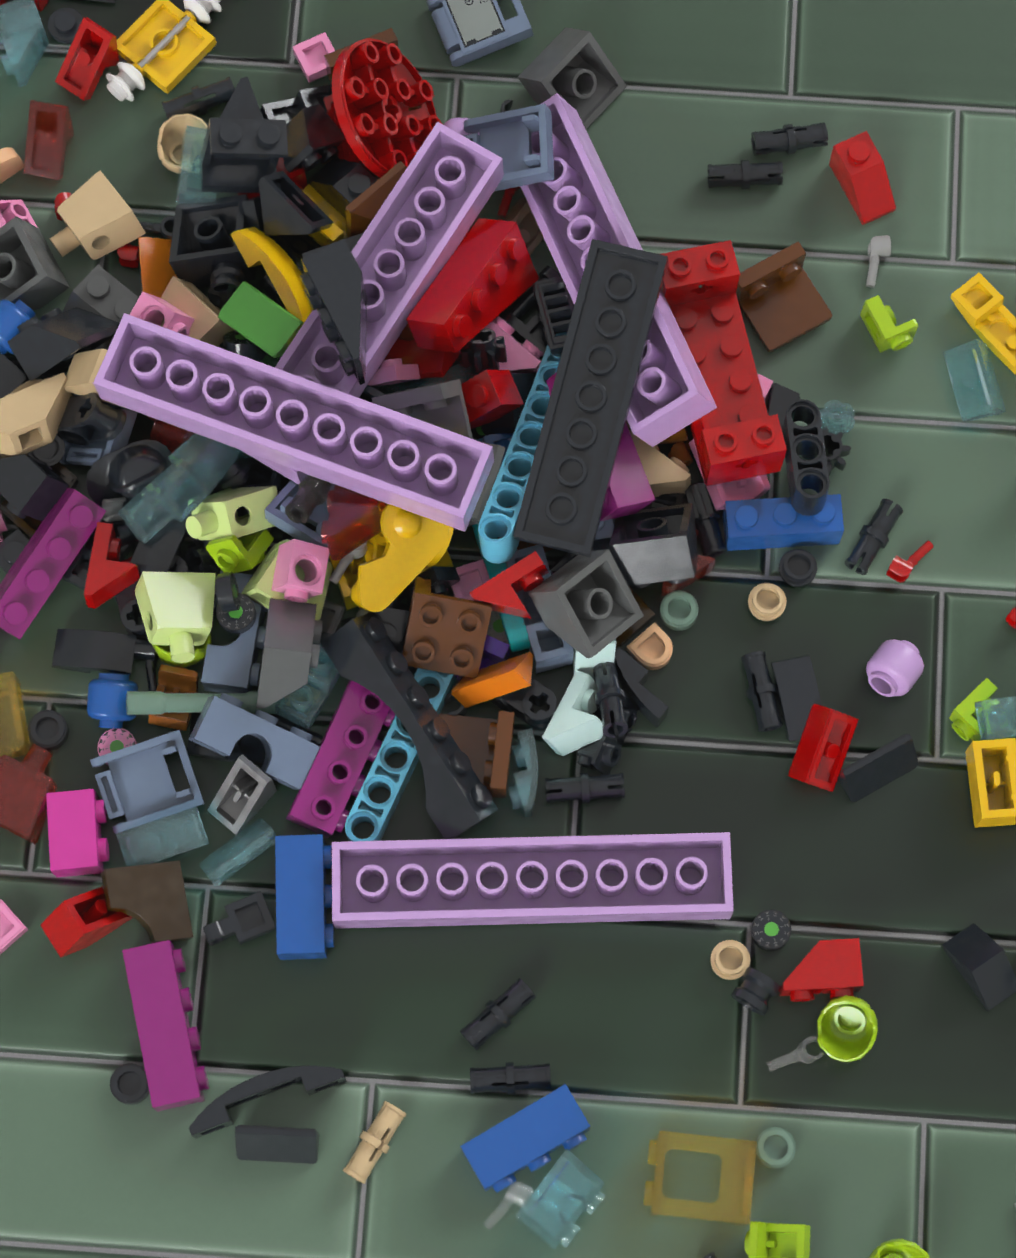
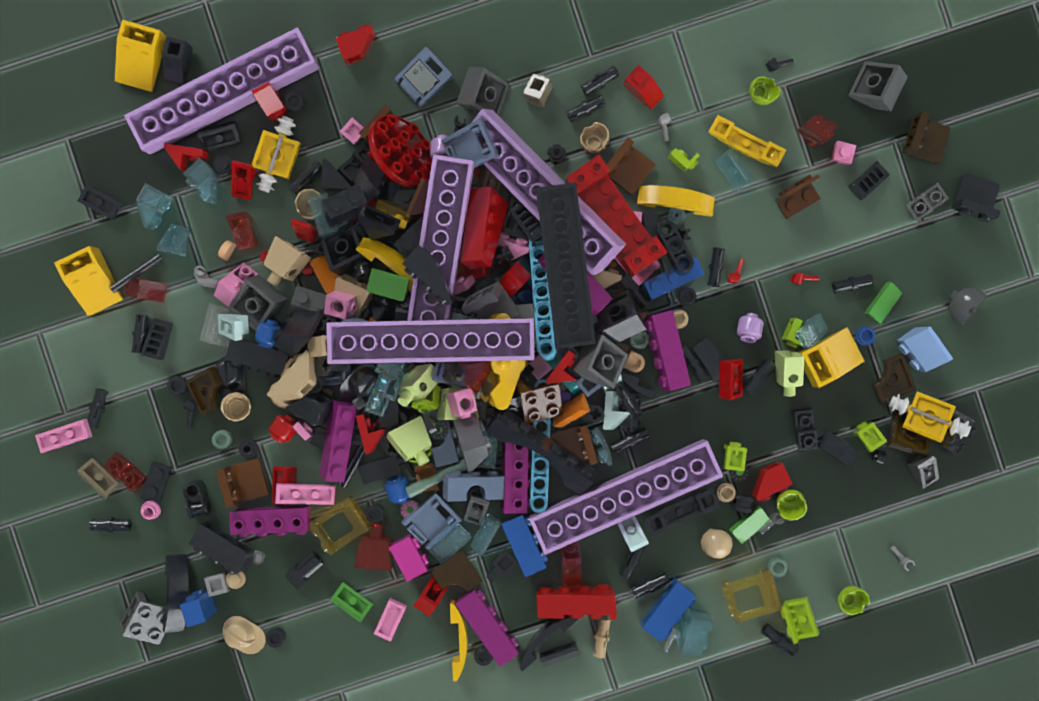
camera: 25 degrees left, 15 degrees up
none -> red slope [291,219,319,243]
none -> black axle [337,445,365,488]
none -> yellow slope [450,599,468,681]
none -> dark tan brick [523,74,553,108]
none -> red wedge [536,584,617,619]
none -> black plate [547,144,566,163]
none -> clear red slope [560,542,582,588]
none -> tan hair [580,122,609,154]
none -> light aqua slope [617,516,649,552]
none -> yellow slope [637,185,715,217]
none -> black slope [643,488,720,537]
none -> magenta brick [644,310,691,391]
none -> tan hair [701,529,733,559]
none -> lime bracket [724,442,747,471]
none -> slope [729,505,770,544]
none -> yellowish green torso [775,350,804,397]
none -> black slope [792,408,818,451]

